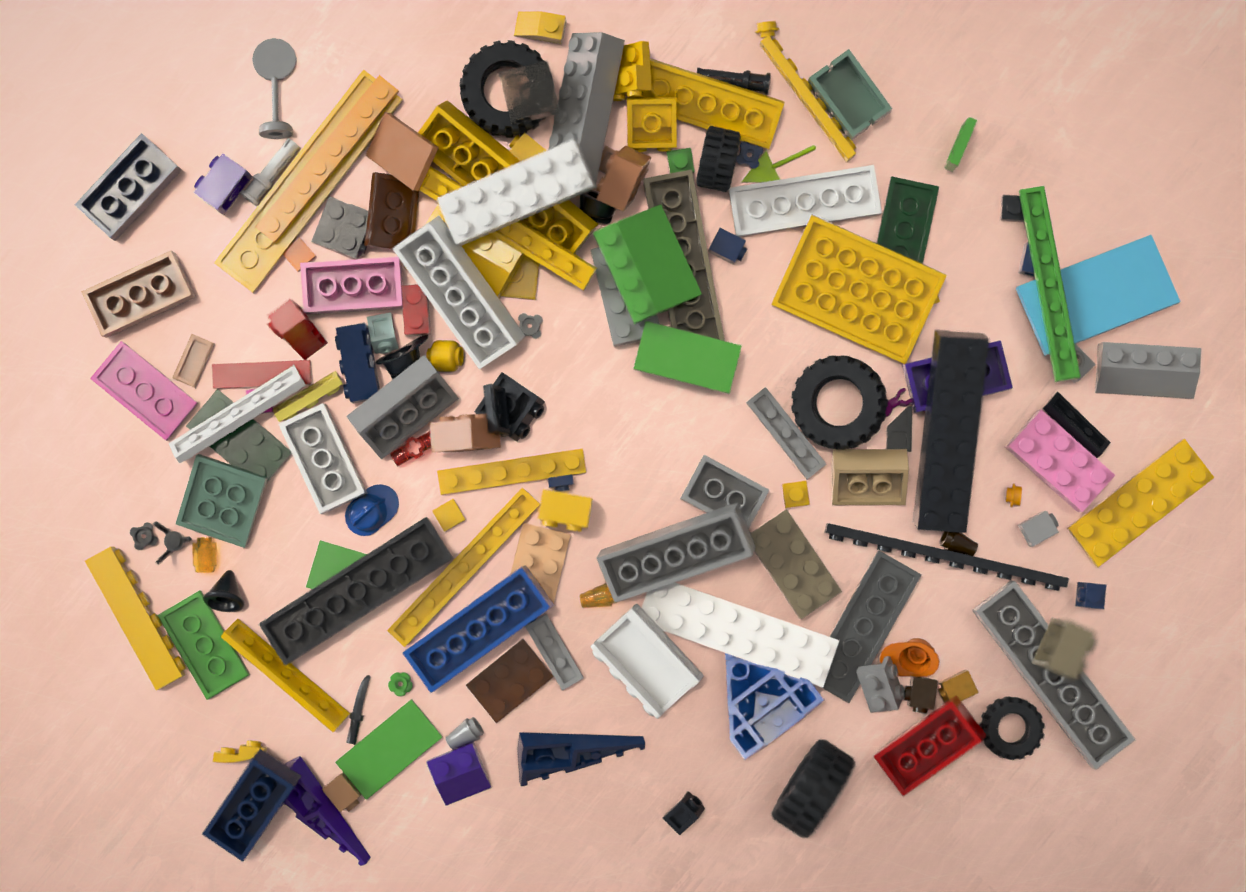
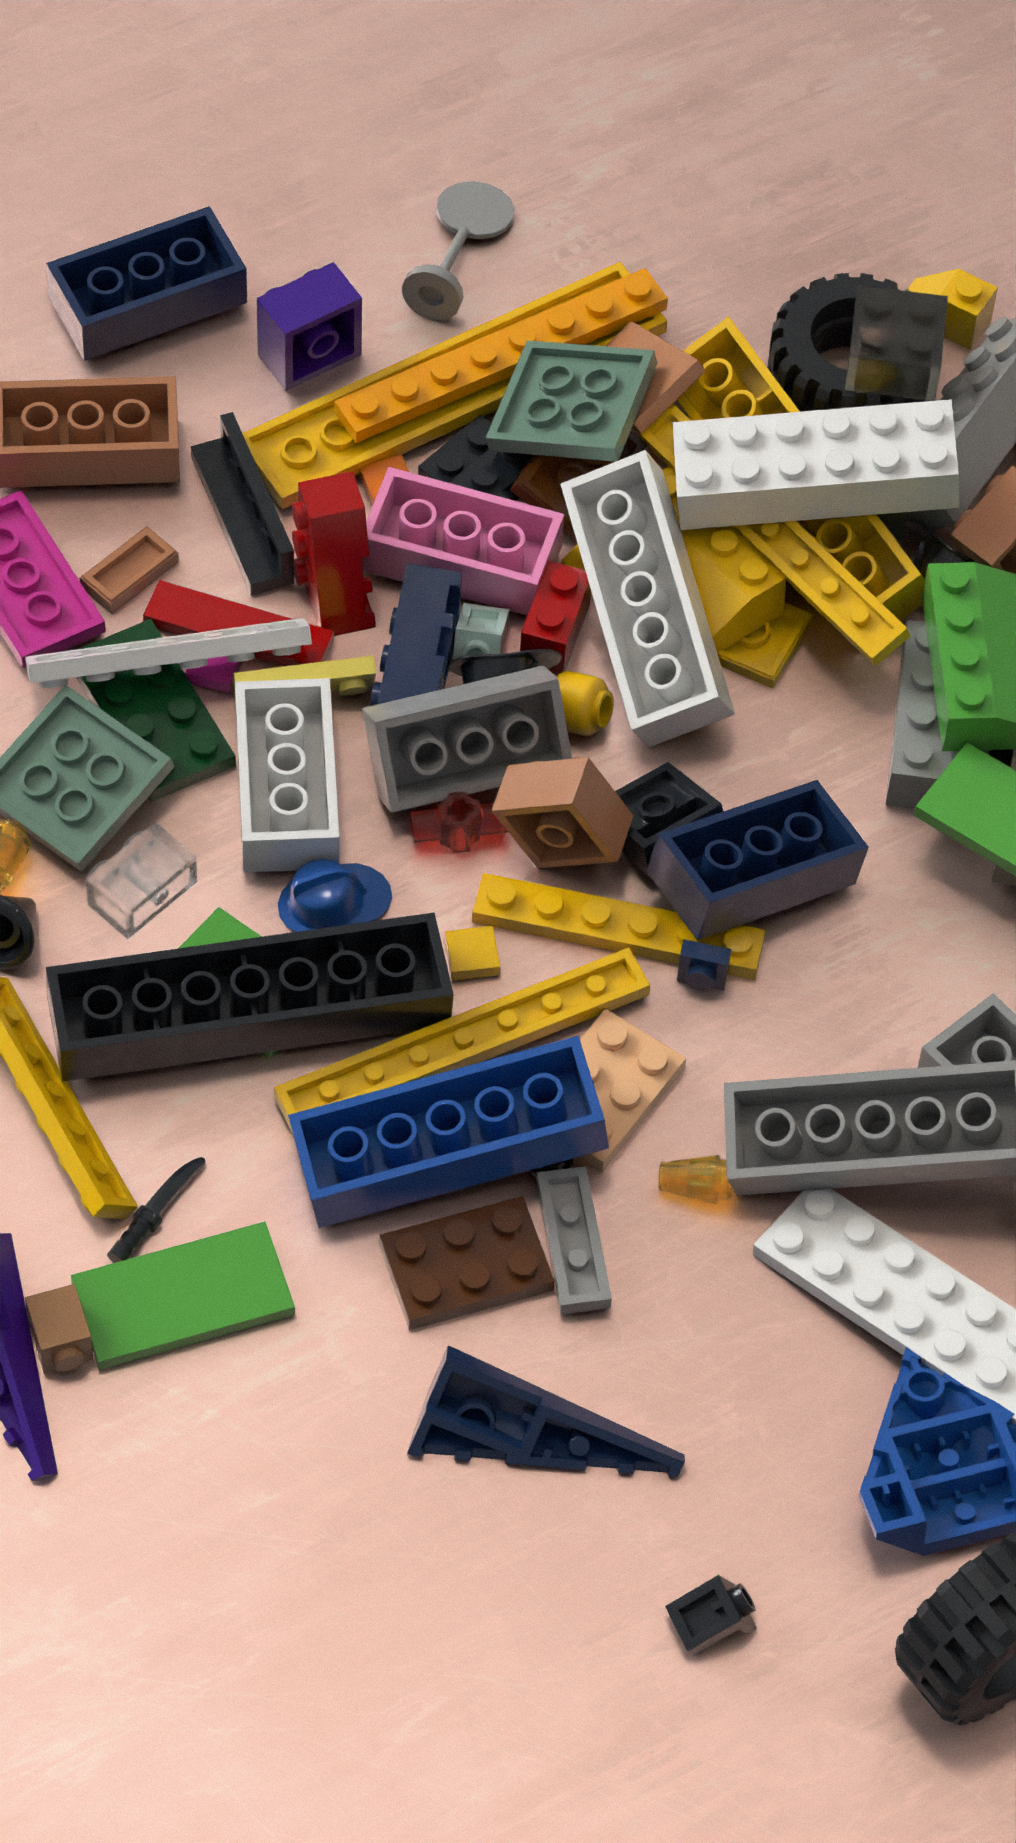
camera: 20 degrees right, 30 degrees down
white pin [240,138,300,207] -> none
bright green plate [388,672,413,696] -> none
dark purple slope [426,742,492,806] -> none
light grey cone [445,717,484,750] -> none
black tile [483,384,510,437] -> none
light grey plate [518,313,542,339] -> none
yellow brick [537,489,593,532] -> none
white panel [590,603,704,719] -> none
none -> clear brick [86,822,197,939]
none -> black fence [191,412,294,596]
none -> sand green plate [486,341,658,461]
none -> dark blue brick [647,780,869,940]

